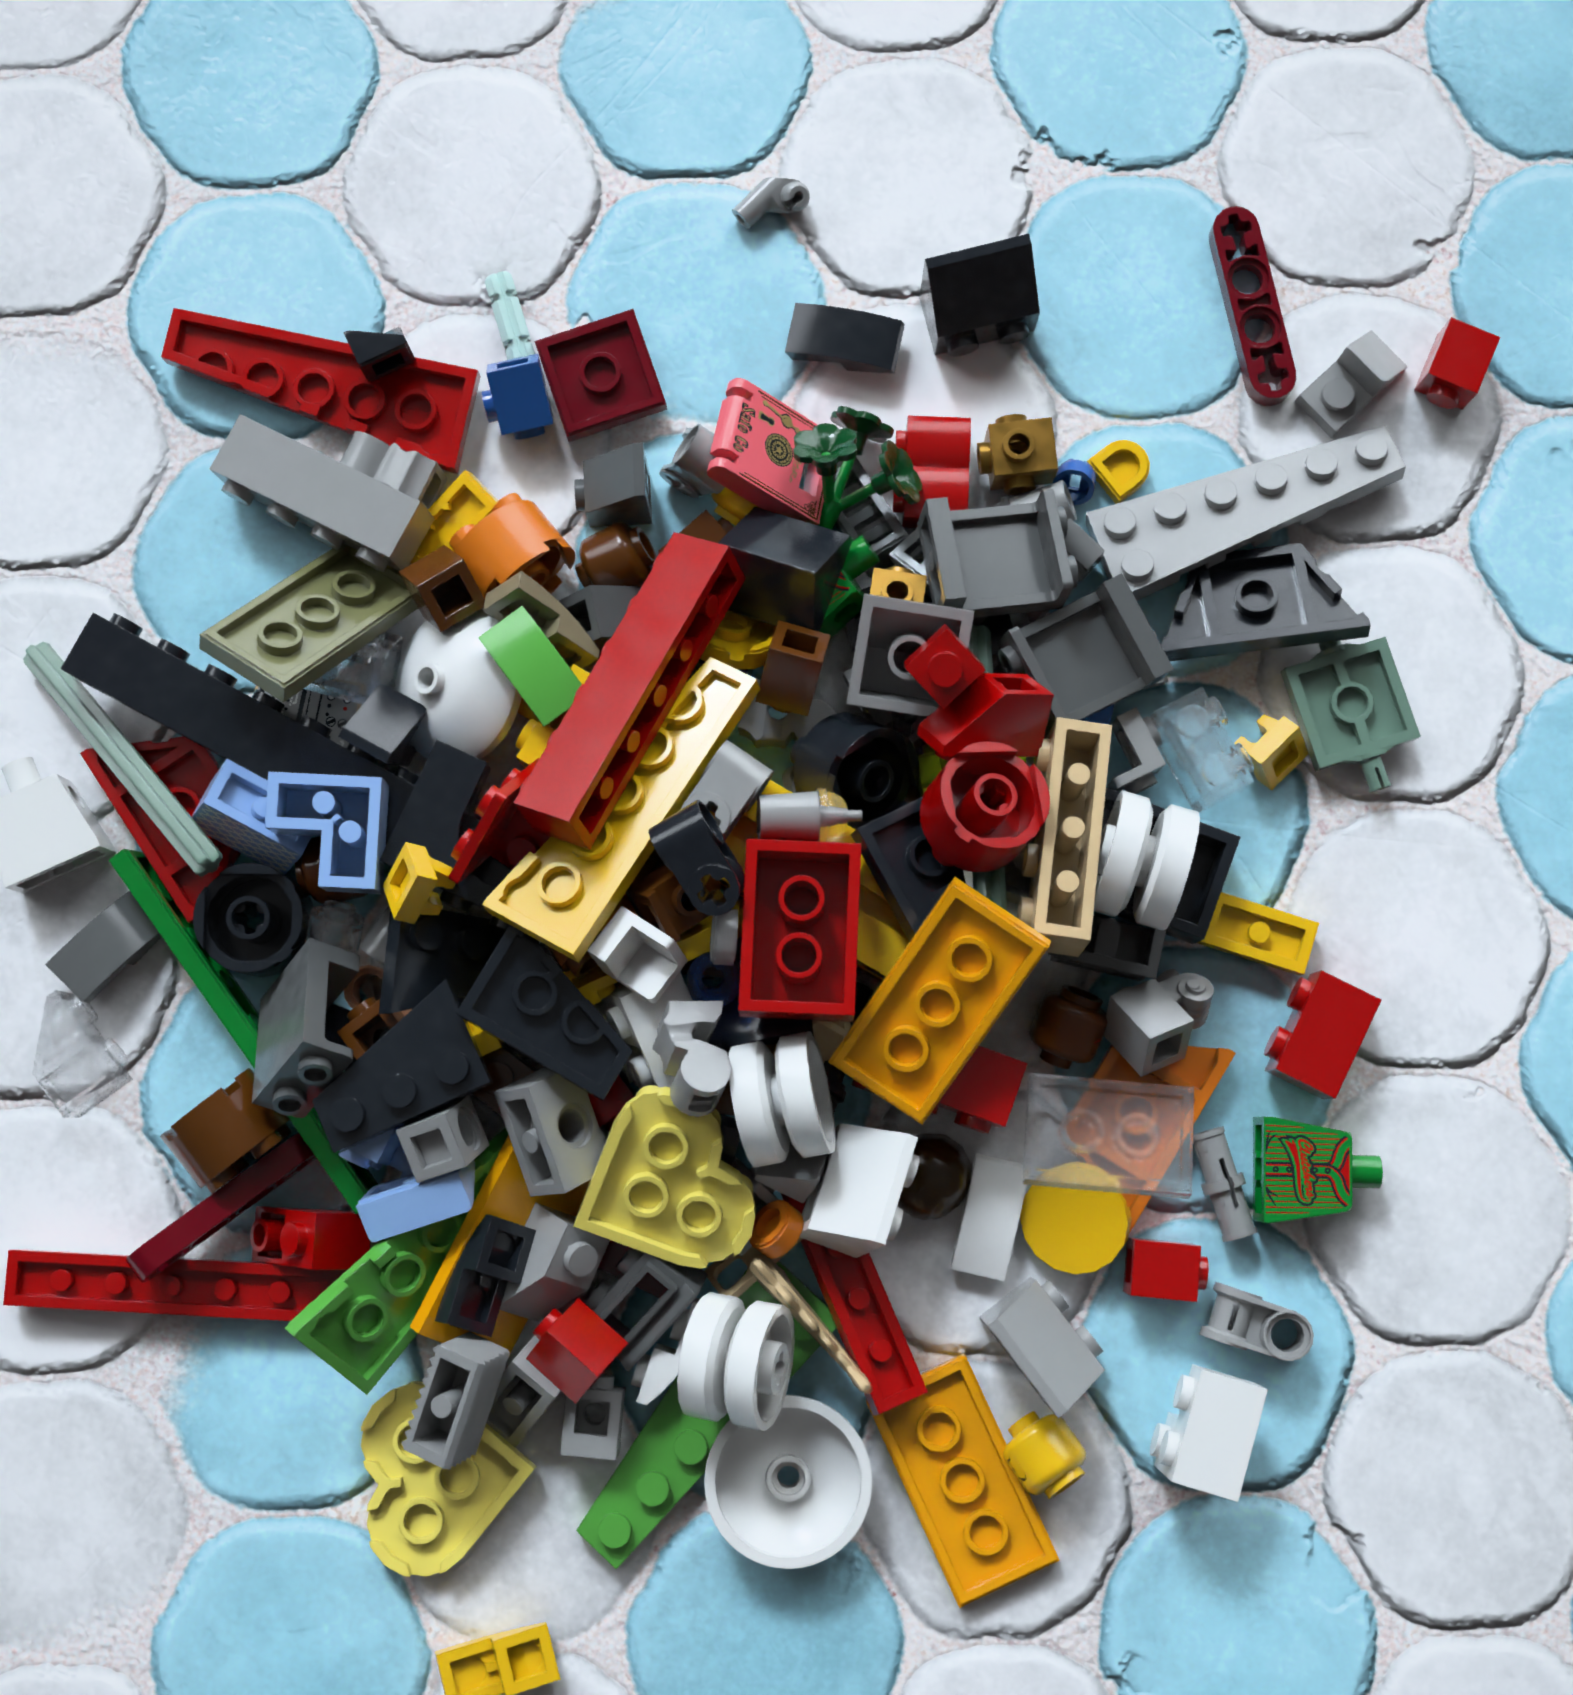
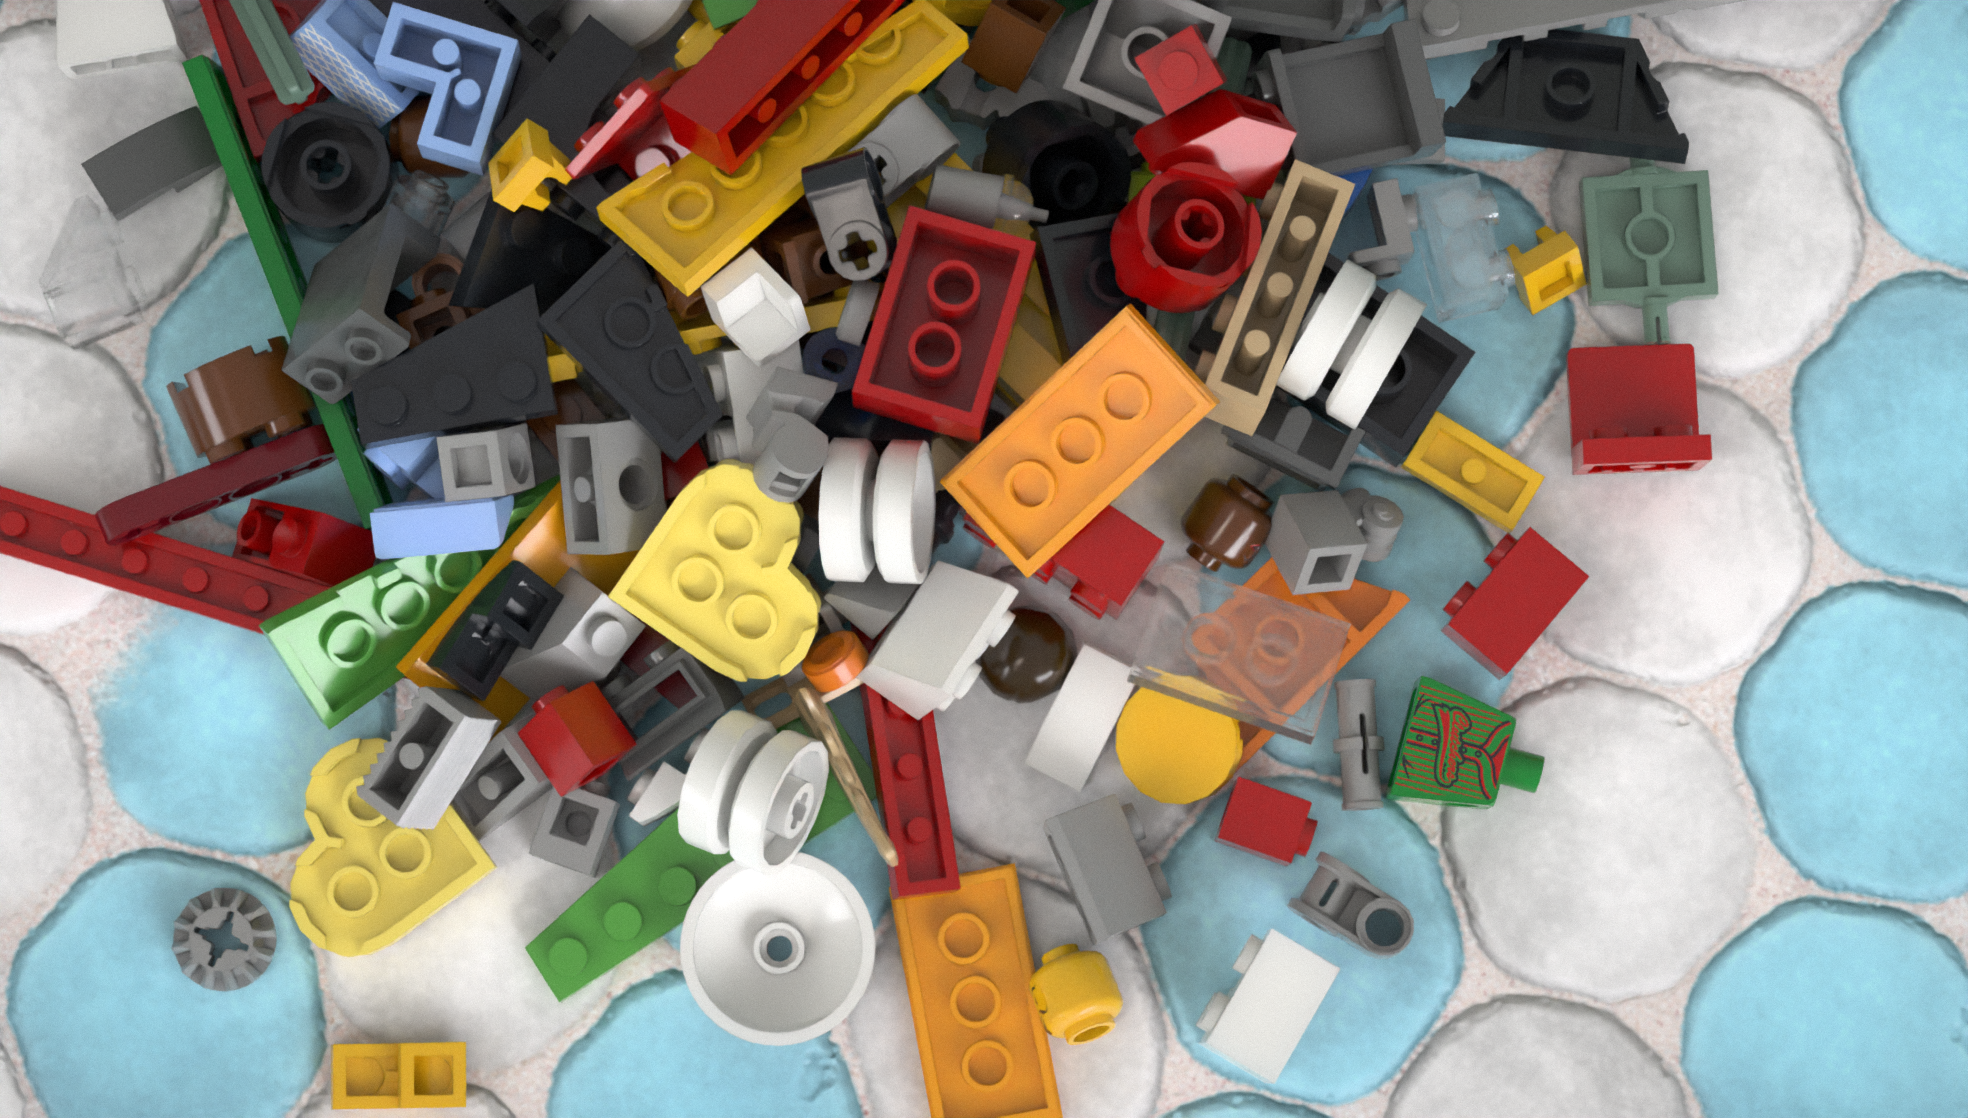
camera: 10 degrees right, 0 degrees up
none -> light grey gear [171,888,277,991]
none -> red bracket [1566,344,1712,475]

